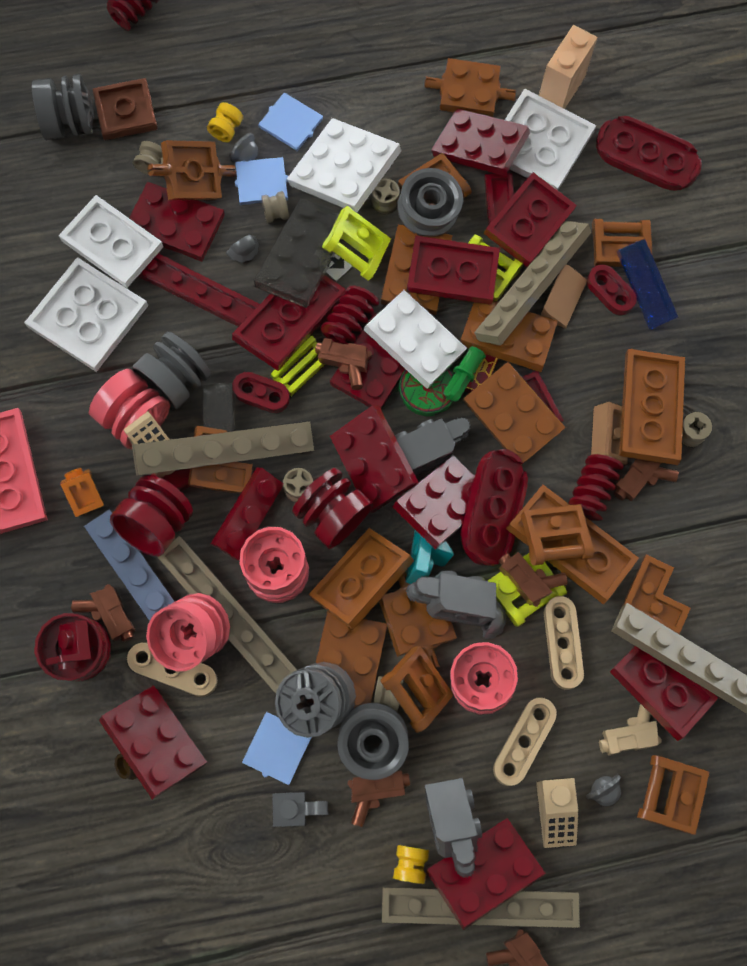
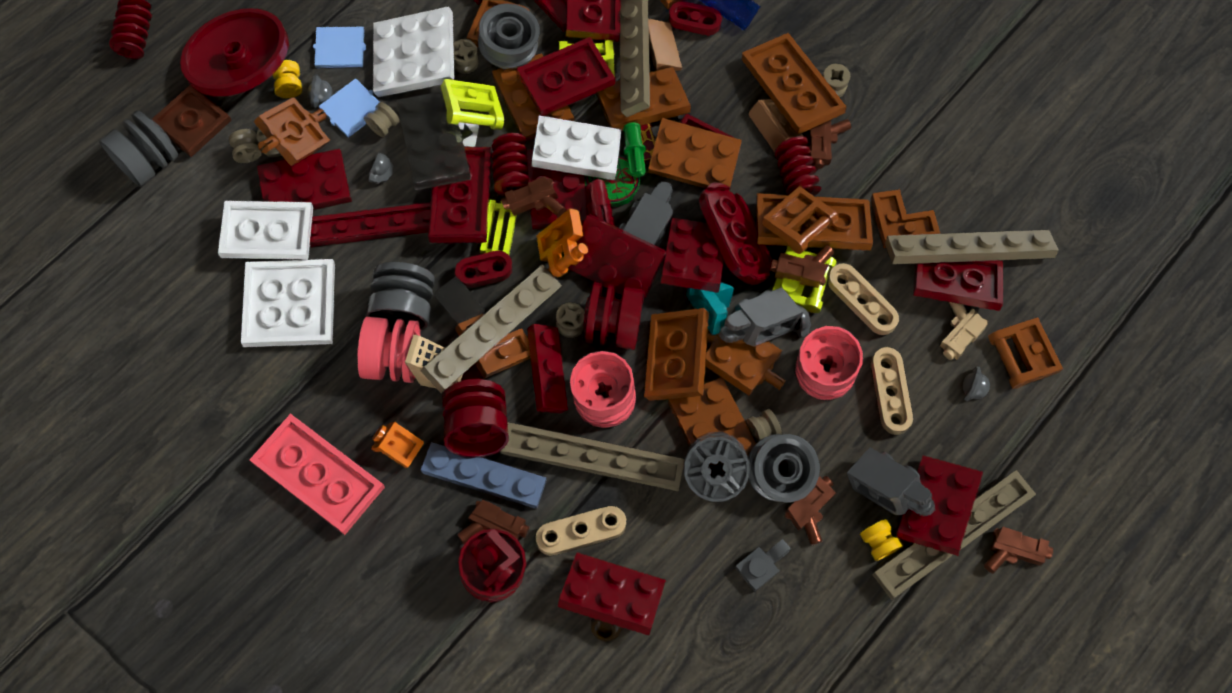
camera: 35 degrees left, 5 degrees down
coral wheel [146,593,230,672] -> none
light blue piece [242,712,312,785] -> none
dark orange plate [380,646,454,733] -> none
tan slope [536,778,578,848] -> none
none -> dark red dish [180,8,289,96]
none -> orange plate [536,209,588,278]
none -> dark red hinge [586,179,615,226]

